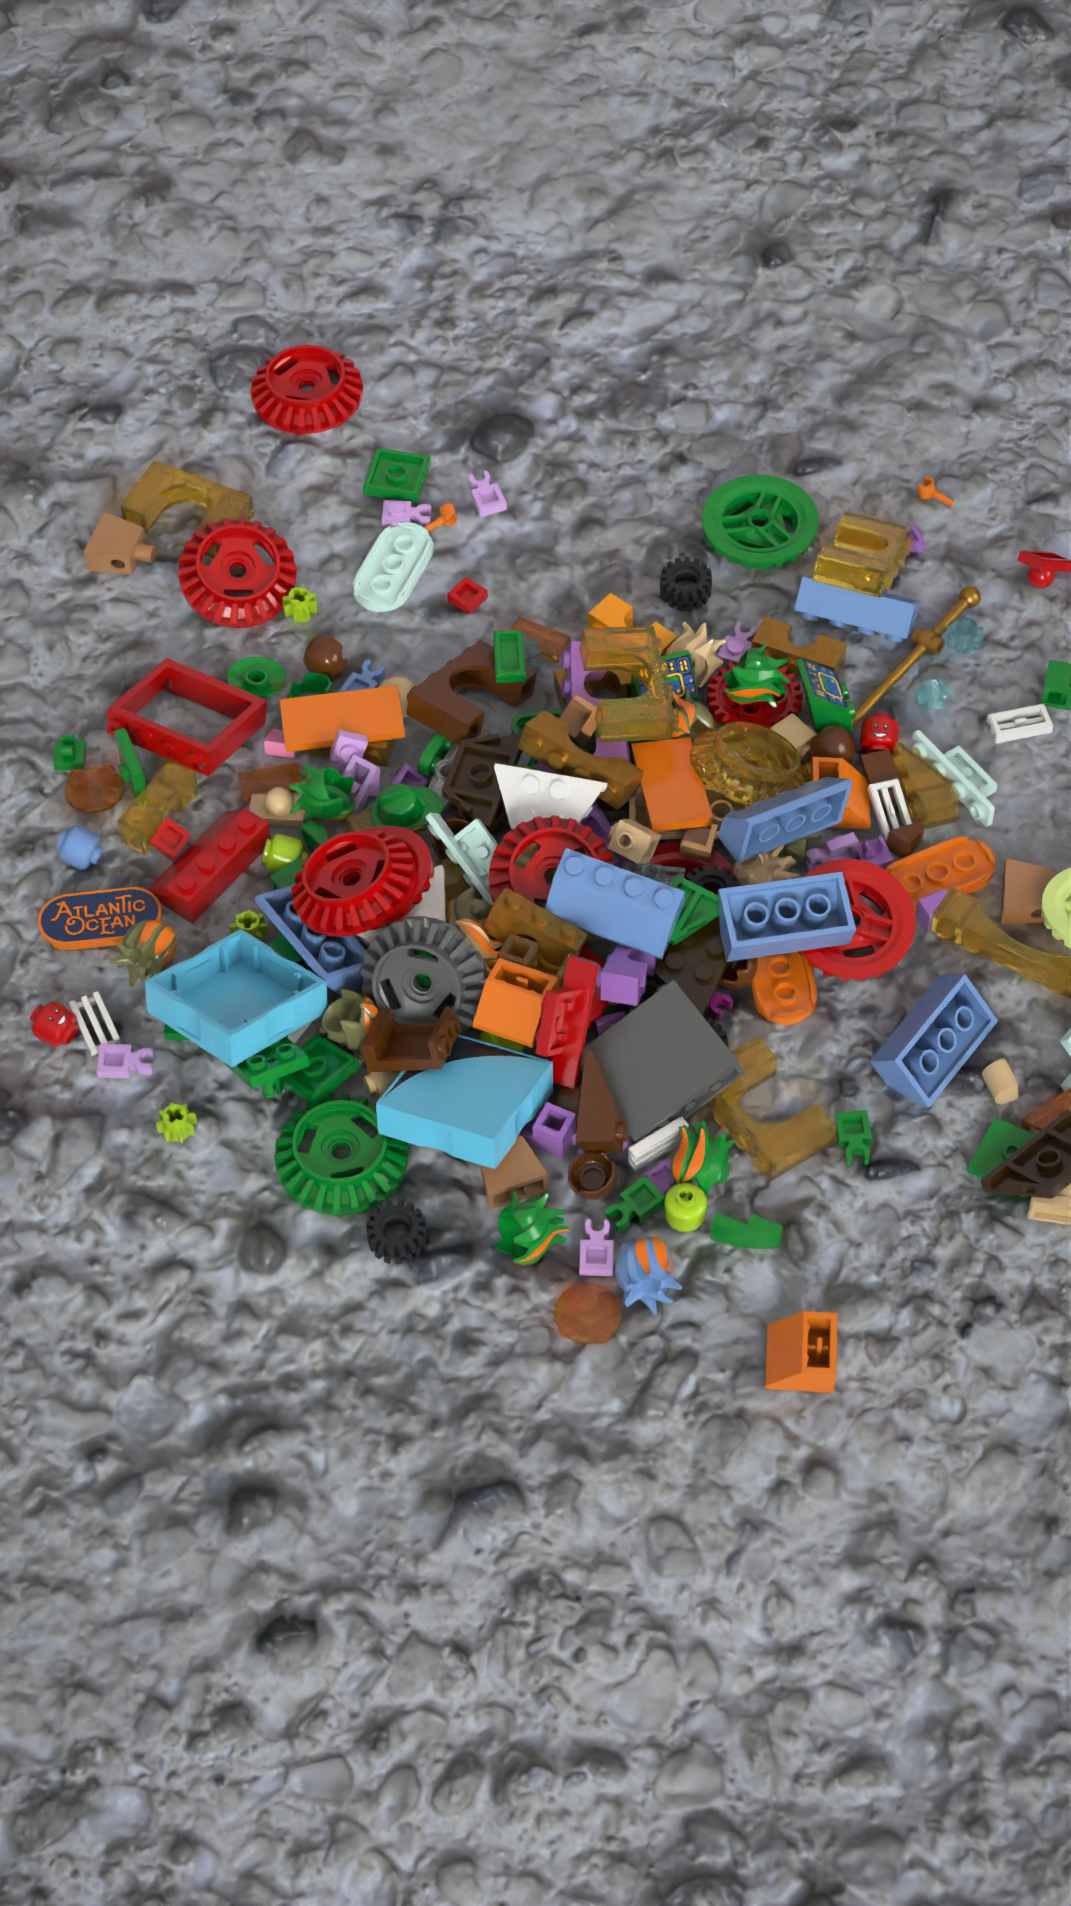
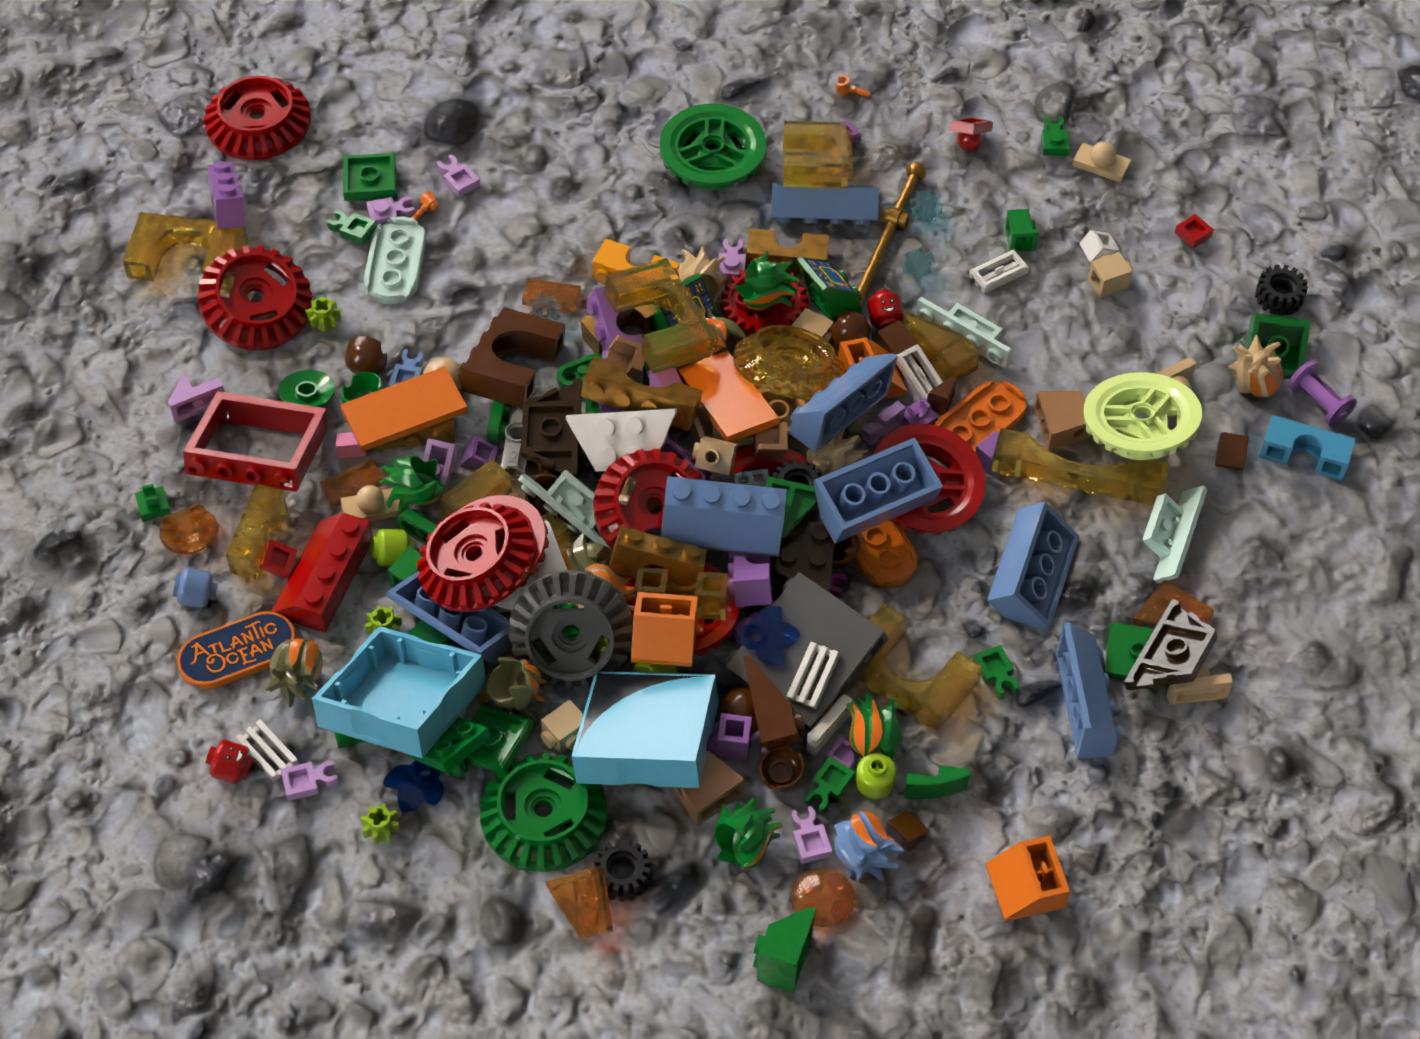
camera: 20 degrees left, 0 degrees up
medium nougat torso [84,512,157,575] -> none
green plate [114,728,150,812] -> none
lavender plate [329,729,368,774] -> none
reddish brown panel [361,1006,461,1073] -> none
green piece [370,783,443,829] -> none
red plate [447,577,488,615] -> none
green tile [493,630,526,683] -> none
red bracket [535,956,599,1088] -> none
black tyre [660,557,712,611] -> none
tan brick [982,1058,1018,1104] -> none
none -> lavender slope [168,373,225,423]
none -> medium lavender arch [207,161,245,229]
none -> green plate [326,210,377,245]
none -> clear blue plate [383,760,444,812]
none -> clear orange wing [546,867,613,938]
none -> clear blue plate [739,606,800,665]
none -> green slope [753,906,816,992]
none -> white tile [786,641,840,710]
none -> reddish brown slope [886,811,930,852]
none -> medium blue slope [1056,622,1121,759]

